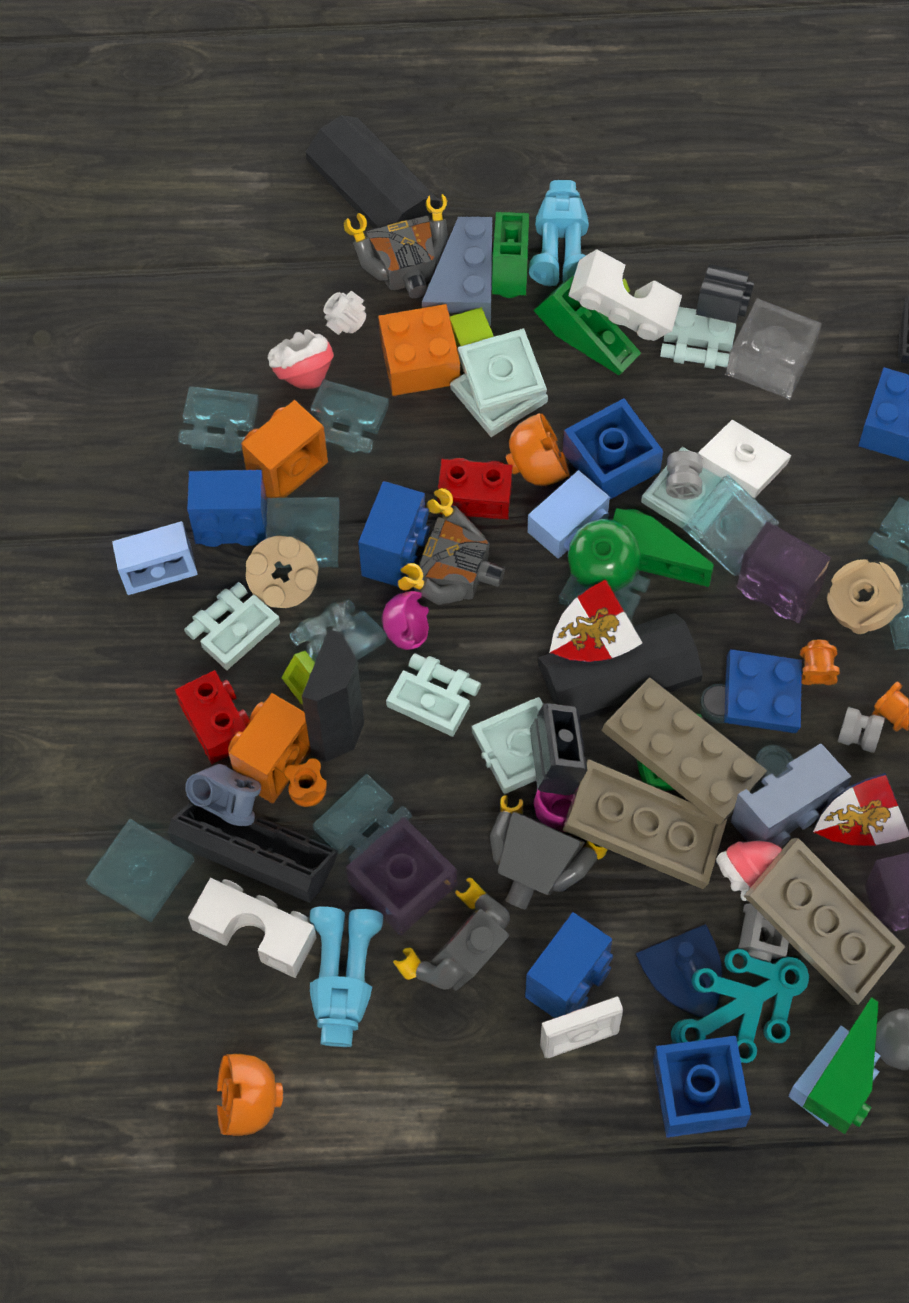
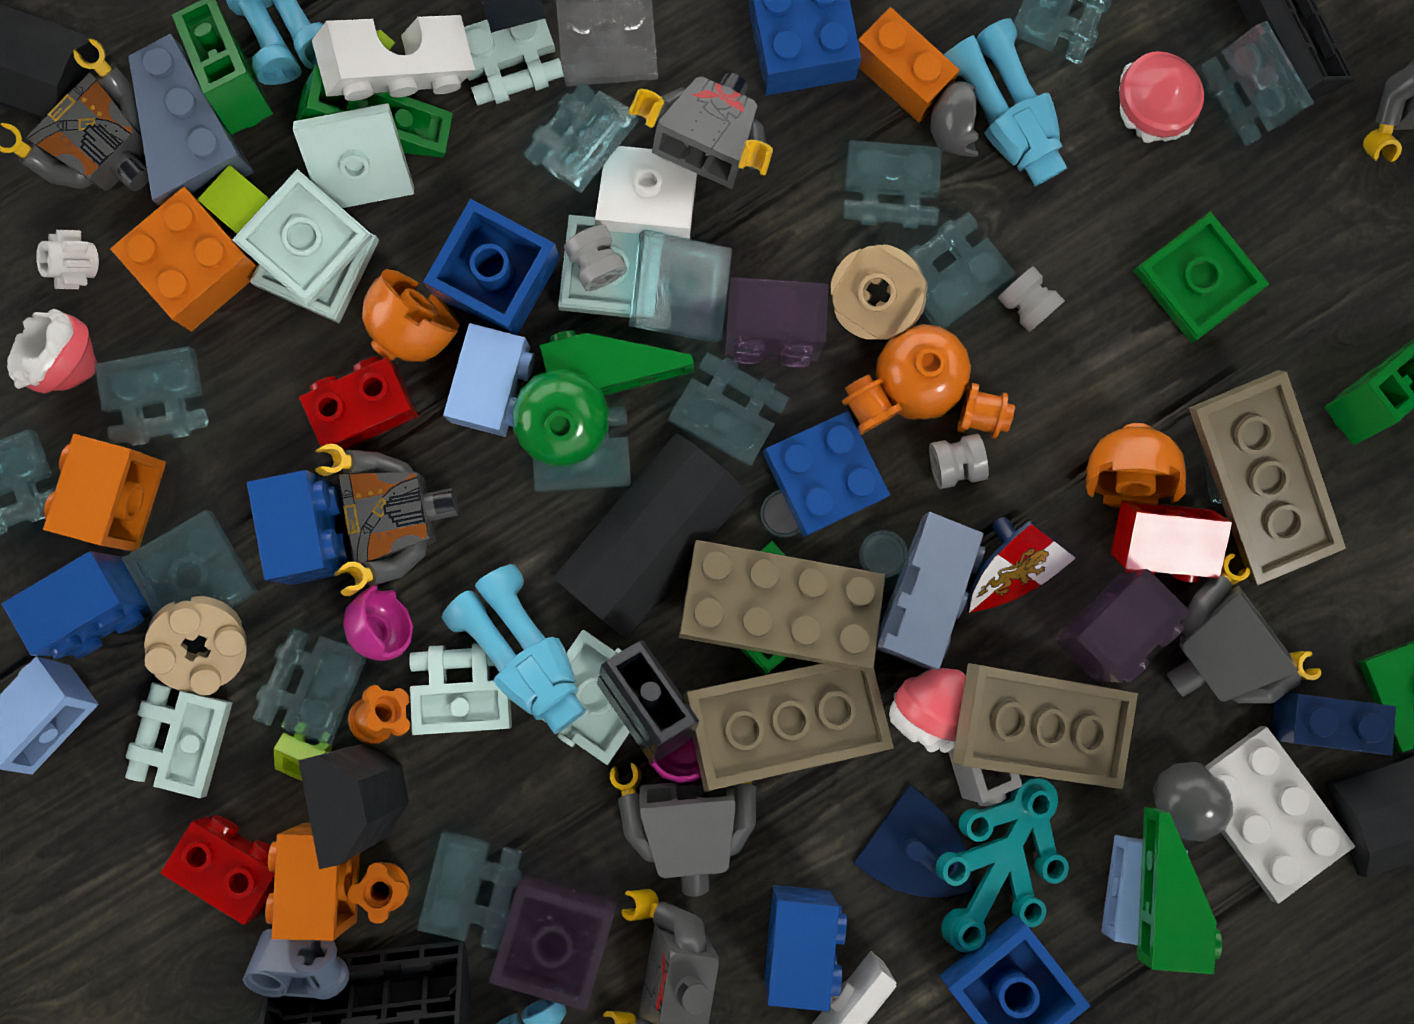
camera: 35 degrees left, 20 degrees up
shield [549,579,643,662] -> none
none -> light aqua plate [293,103,414,208]
none -> orange brick [348,685,410,745]
none -> medium azure piece [441,564,586,734]
none -> clear light blue plate [523,82,639,192]
none -> dark grey torso [628,73,773,189]
none -> clear light blue plate [668,352,790,467]
none -> orange cylinder [876,324,971,420]

